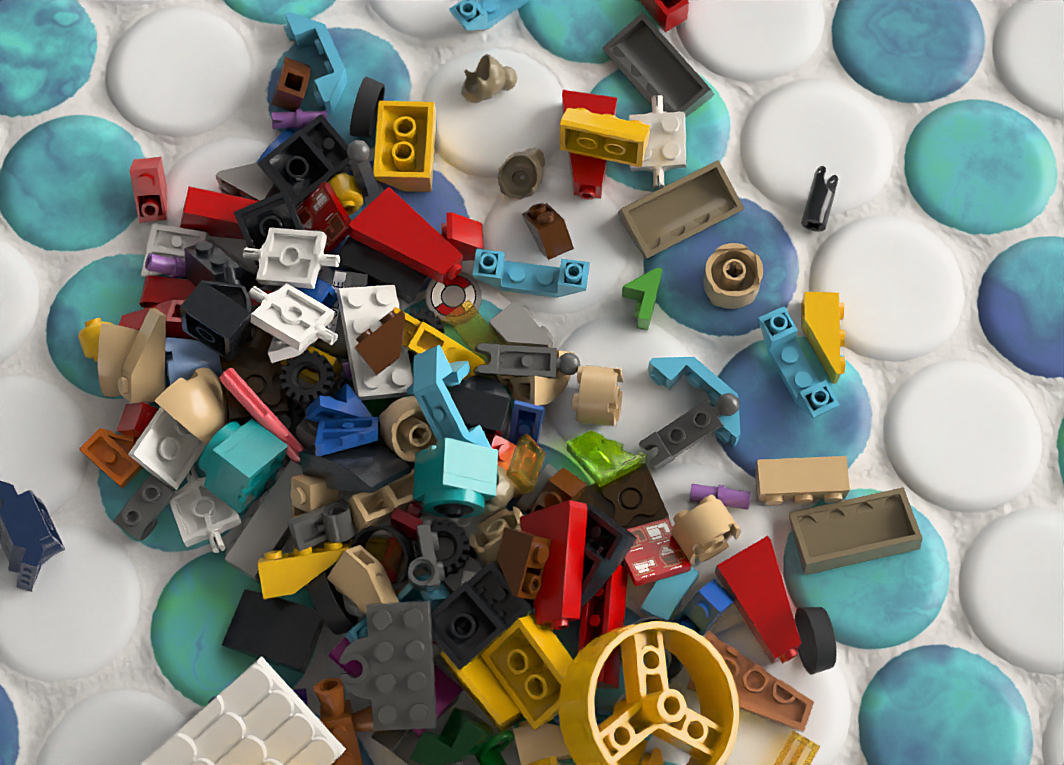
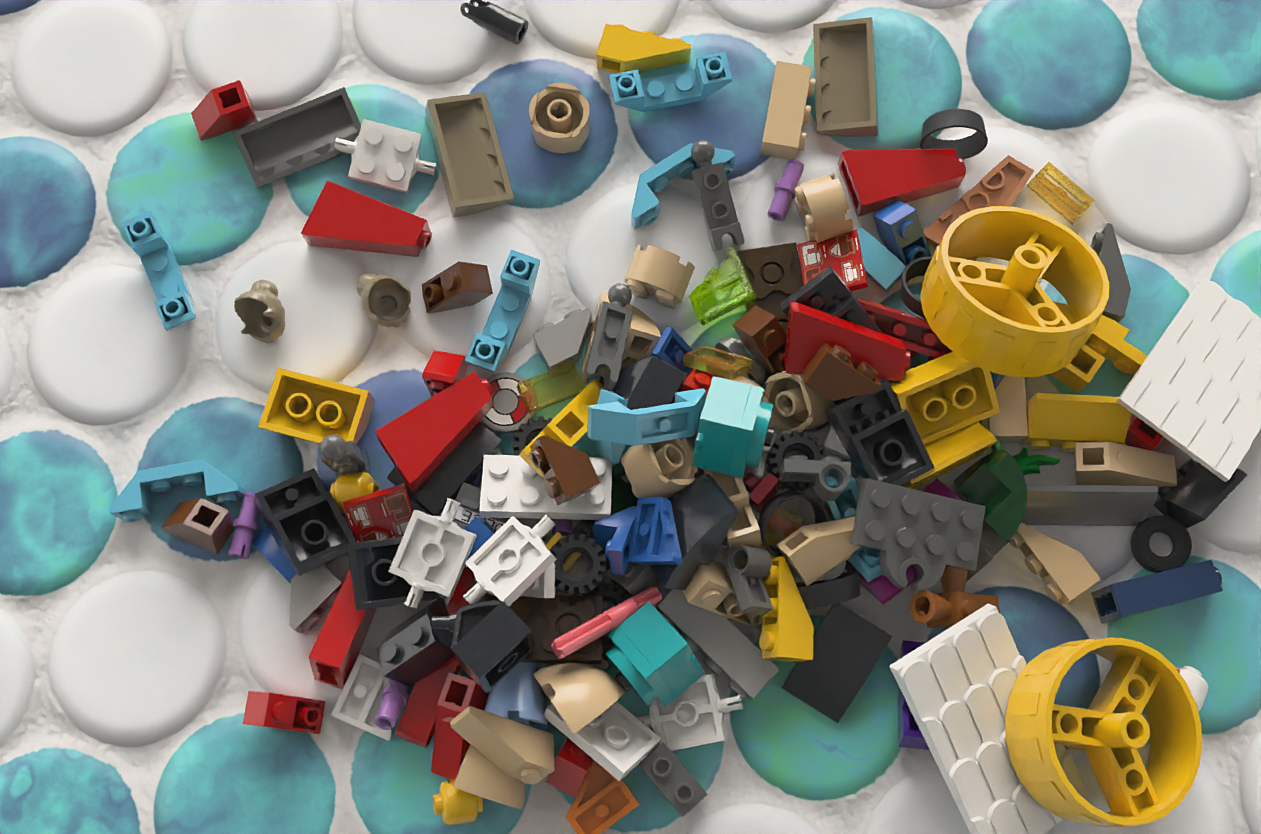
camera: 80 degrees left, 5 degrees up
black tyre [350,76,385,138] -> none
yellow slope [560,108,650,168] -> none
bright green slope [622,267,663,330] -> none

